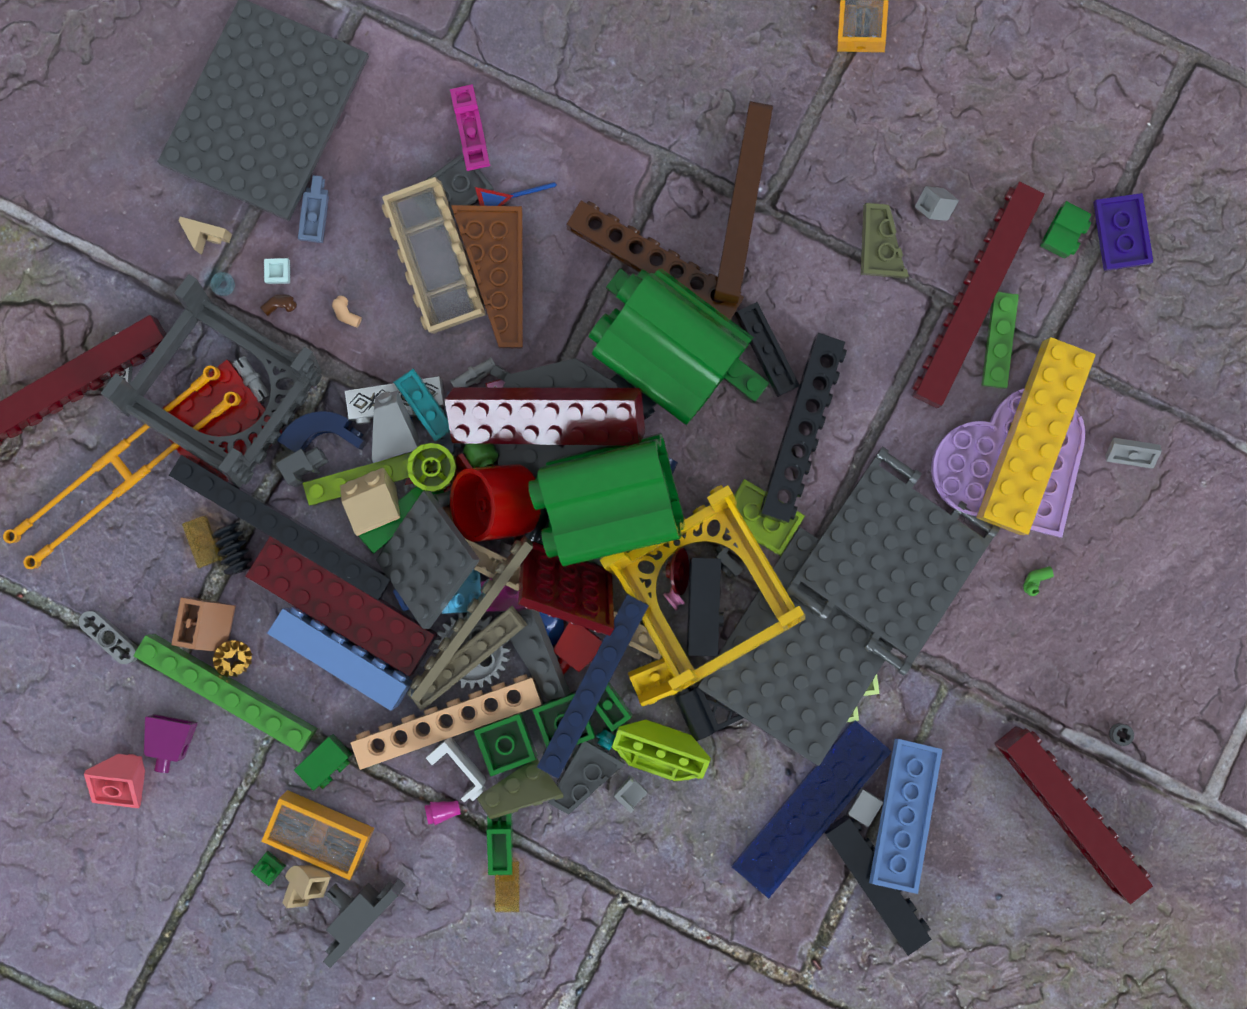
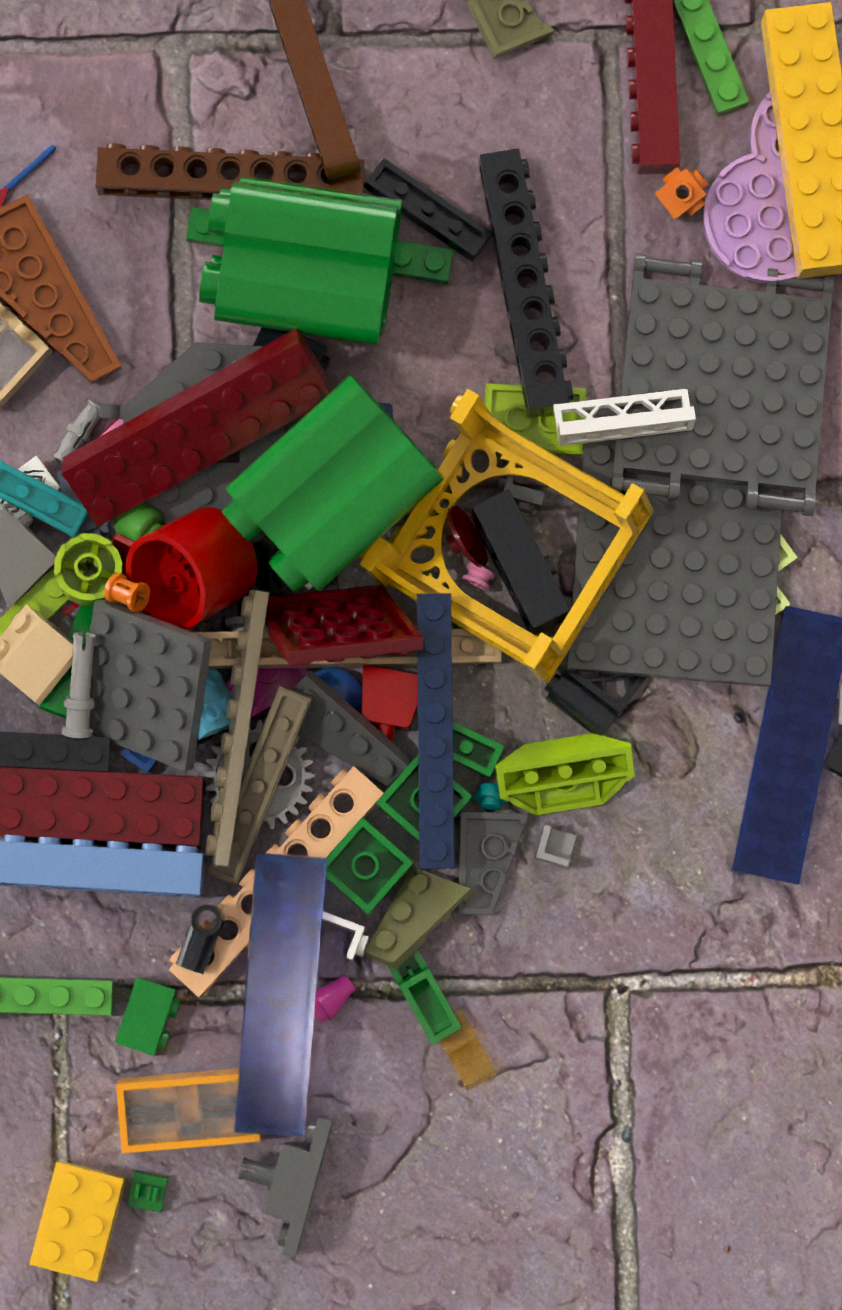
camera: 30 degrees left, 5 degrees down
tan brick [282,864,331,908] -> none
yellow bracket [628,658,679,706] -> none
none -> yellow brick [29,1161,127,1282]
none -> light grey pin [61,632,96,738]
none -> orange bush [104,573,150,612]
none -> black piece [176,904,225,974]
none -> clear blue plate [234,852,327,1136]
none -> white fence [553,389,696,446]
none -> orange brick [654,167,709,219]

